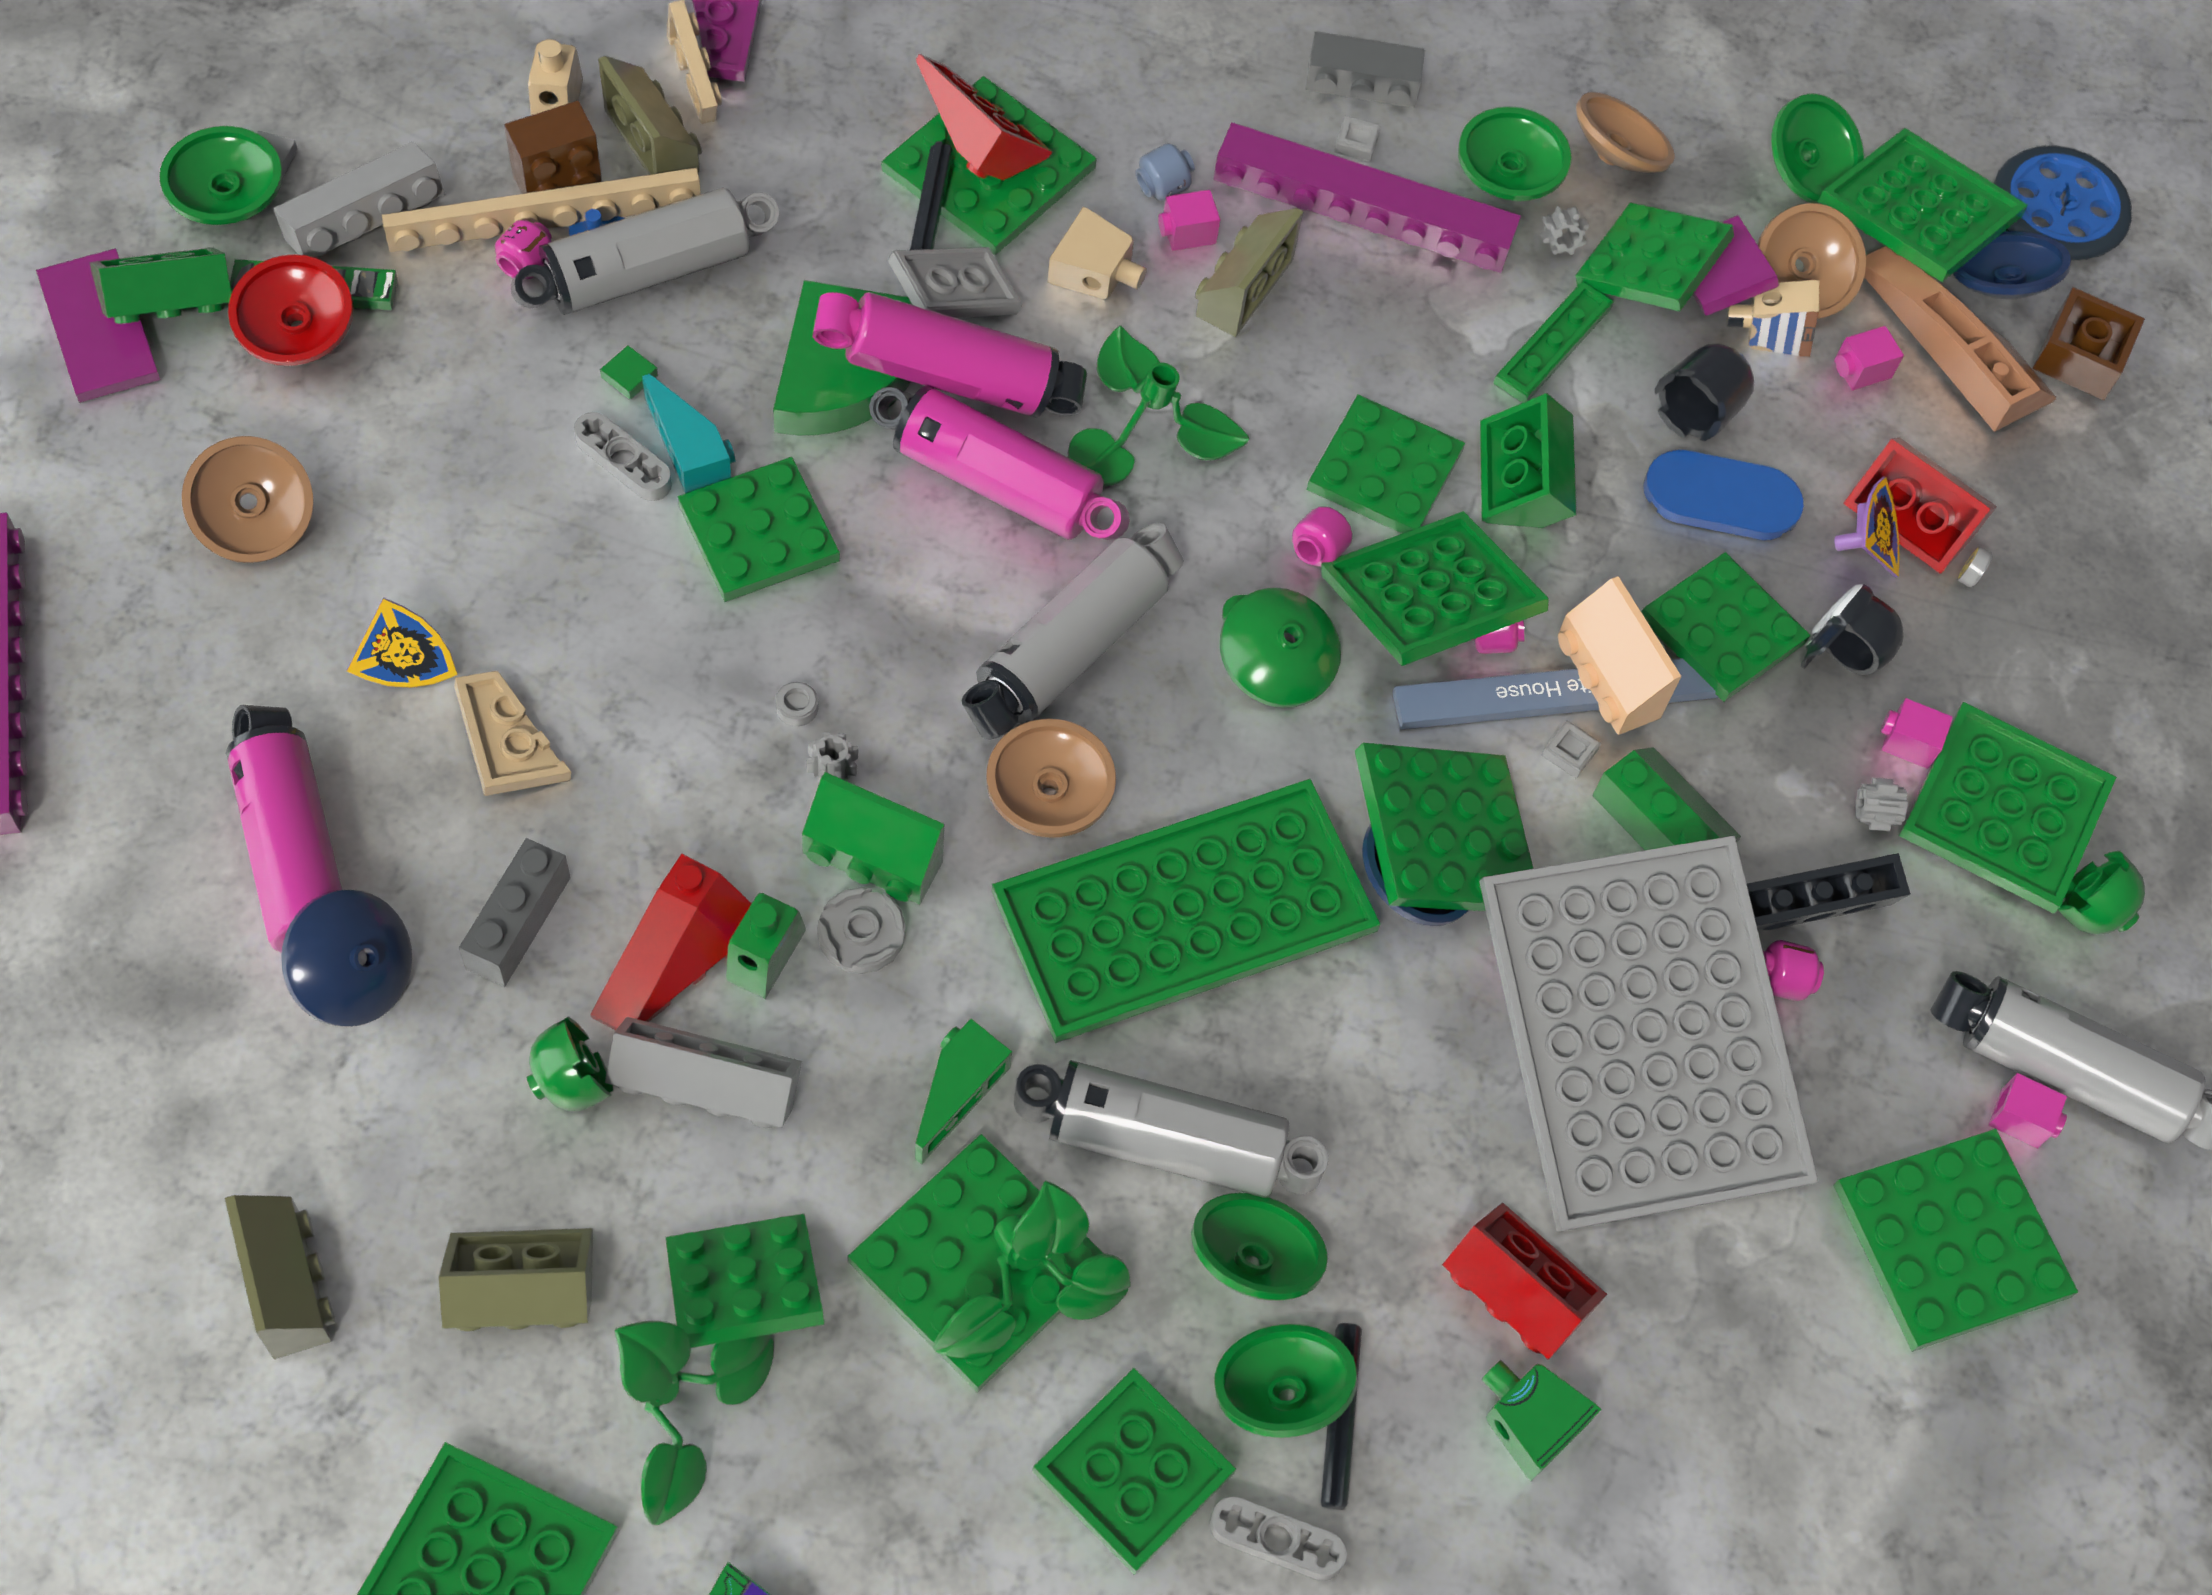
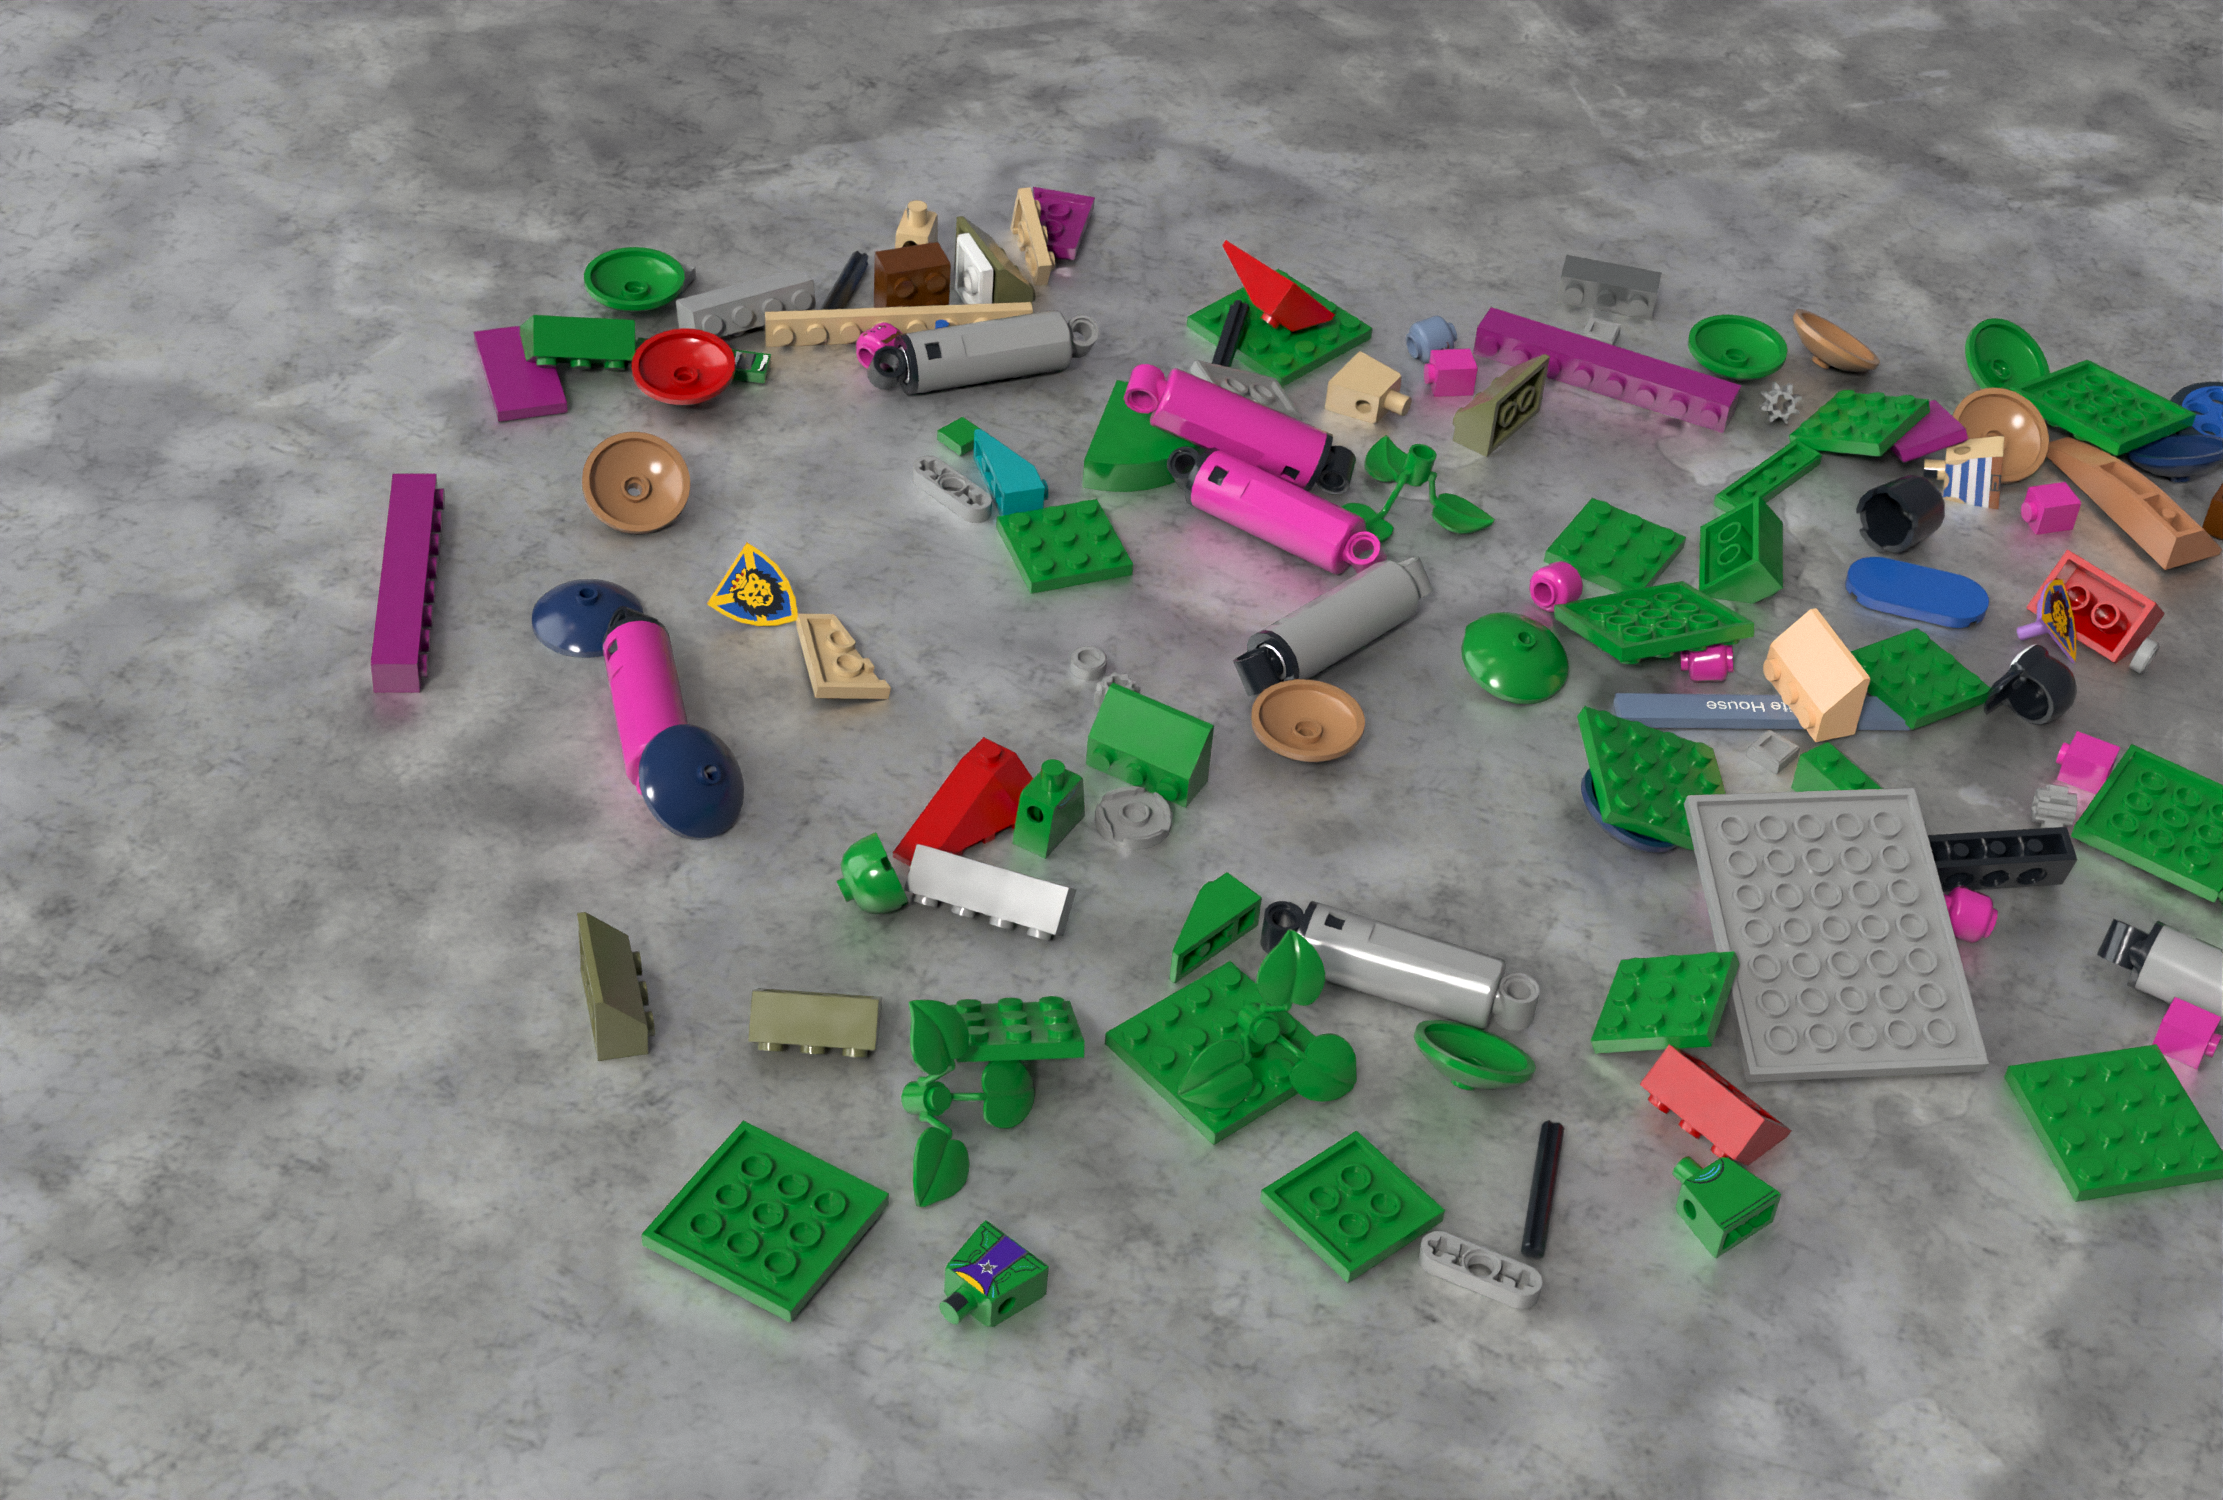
camera: 10 degrees right, 20 degrees down
dark grey brick [459,838,570,987] -> none
green plate [991,778,1381,1044] -> none
green dish [1214,1324,1357,1438] -> none
none -> dark blue dish [531,579,644,658]
none -> black axle [820,251,869,310]
none -> white tile [955,233,994,305]
none -> green plate [1590,951,1740,1053]

